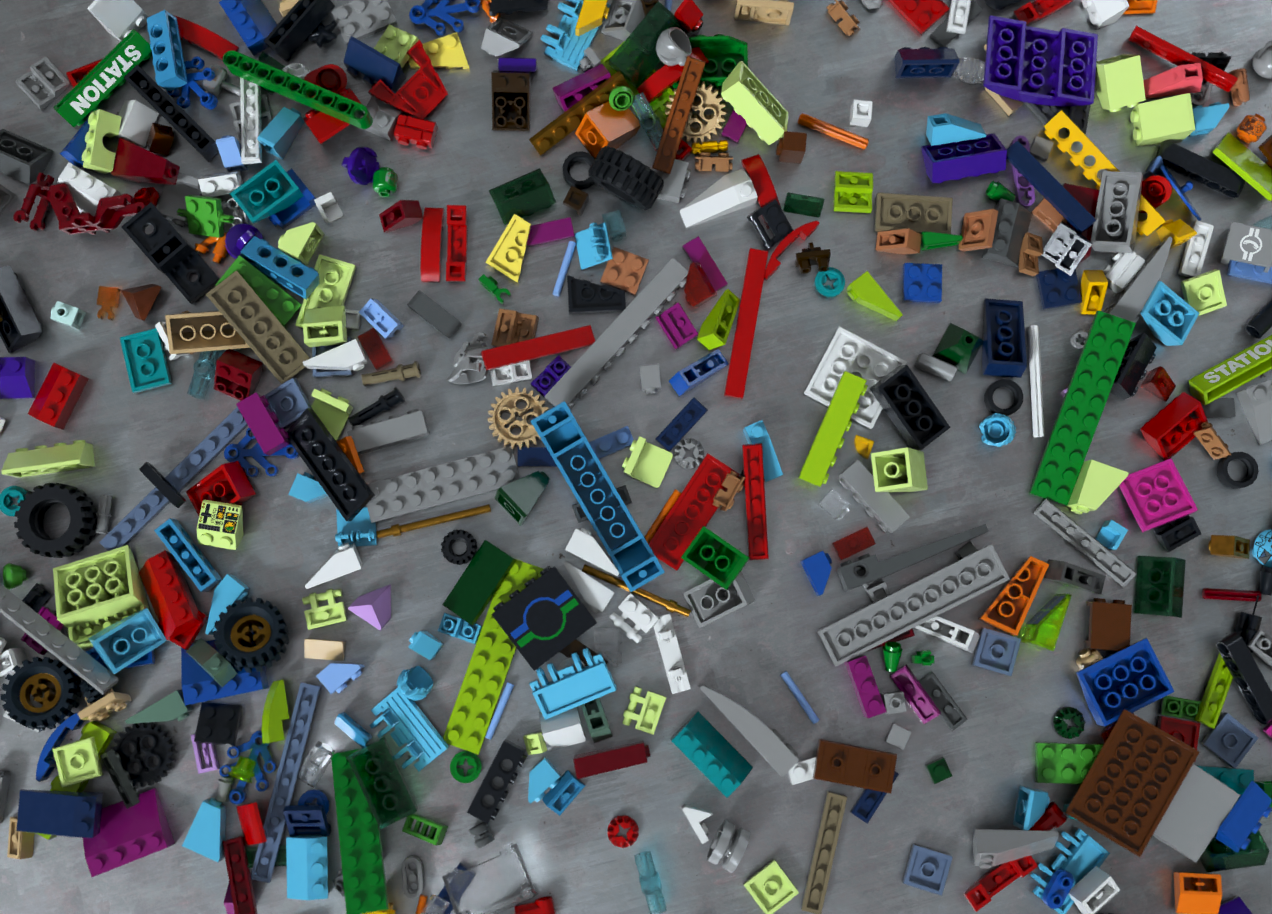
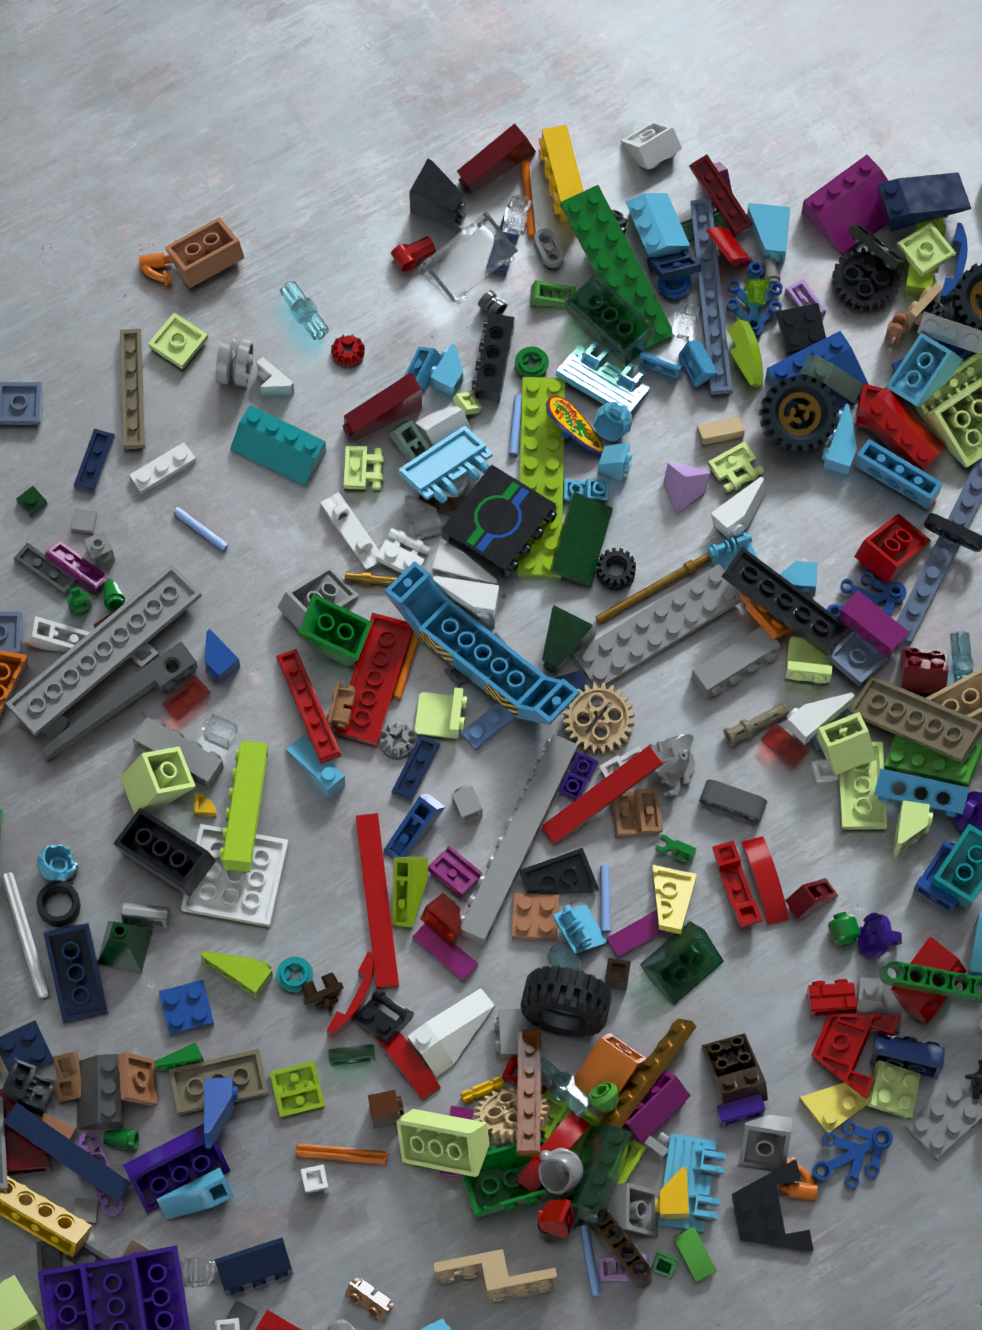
camera: 165 degrees right, 15 degrees down
tan slope [7,817,34,859] -> none
sand green slope [125,689,194,724] -> none
yellowish green slope [197,499,244,550] -> none
red piece [304,64,347,97] -> none
white panel [314,192,344,225] -> none
light blue slope [316,662,365,694] -> none
black pin [348,387,405,427] -> none
light blue hinge [359,298,404,339] -> none
black tyre [563,151,595,190] -> none
medium nougat hinge [695,152,733,172] -> none
light grey slope [698,683,799,777] -> none
reddish brown container [813,739,897,794] -> none
magenta brick [845,655,886,718] -> none
nougat slope [876,228,922,255] -> none
none -> blue slope [204,1077,238,1148]
none -> shield [546,396,604,455]
none -> dark azure slope [678,341,717,387]
none -> nougat hinge [885,311,907,345]

